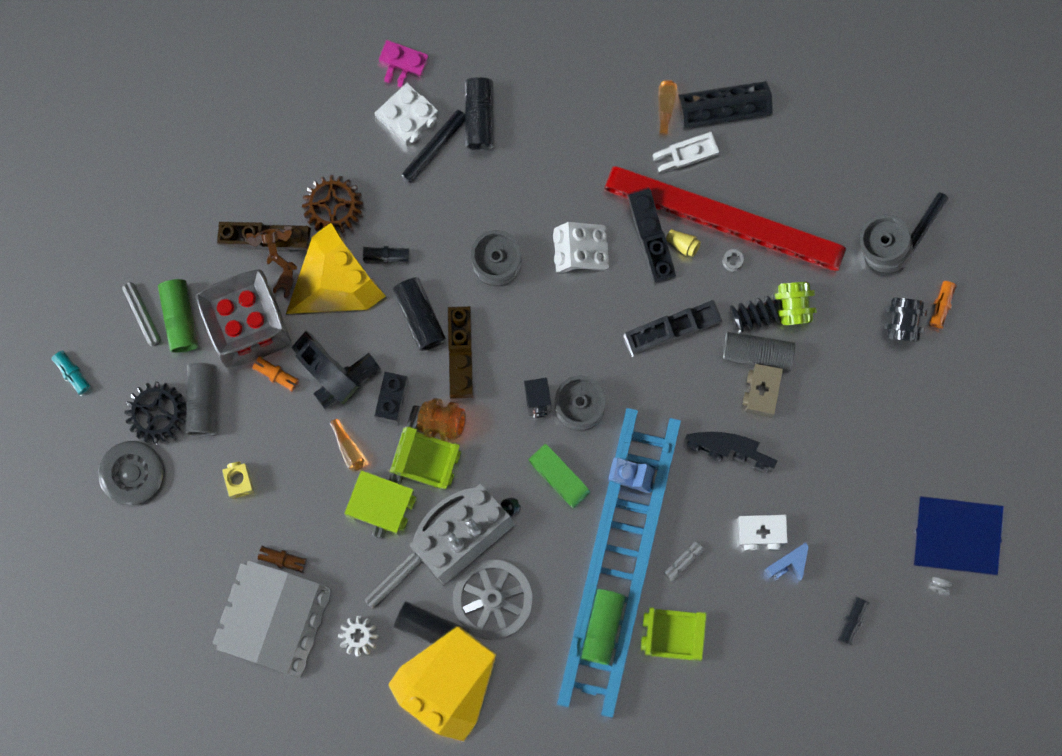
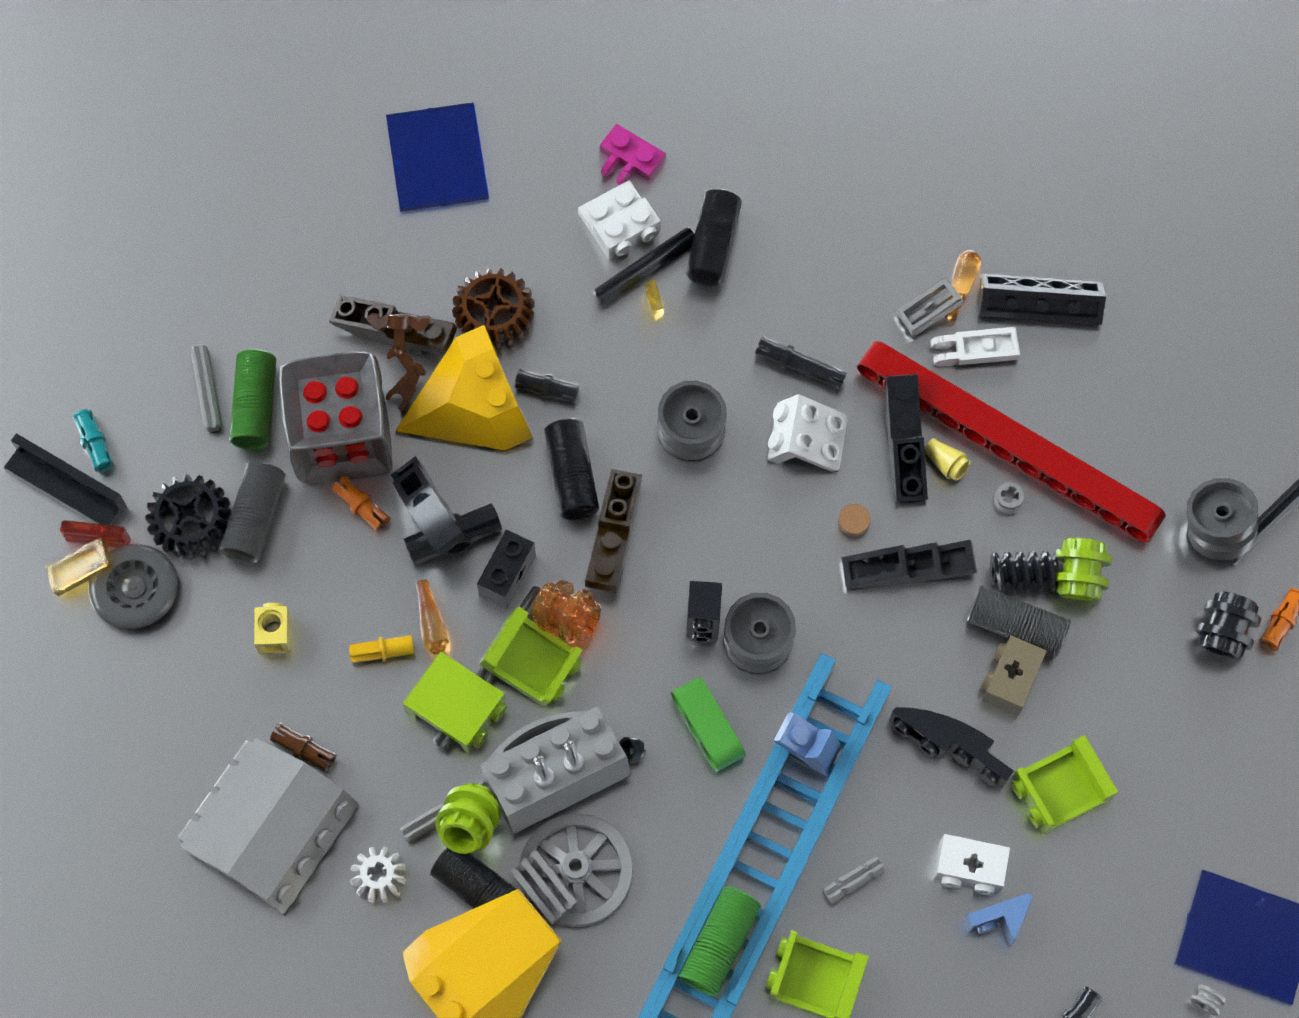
camera: 10 degrees right, 10 degrees down
none -> black fence [4,433,127,532]
none -> clear yellow tile [45,538,113,597]
none -> clear red tile [60,520,131,548]
none -> yellow axle [349,634,415,663]
none -> clear blue piece [386,102,489,212]
none -> lime piece [435,783,501,854]
none -> light grey tile [511,850,579,924]
none -> clear yellow tile [644,279,664,312]
none -> black pin [755,336,848,390]
none -> medium nougat tile [838,504,871,537]
none -> light grey tile [895,277,964,337]
none -> lime panel [1011,735,1118,835]

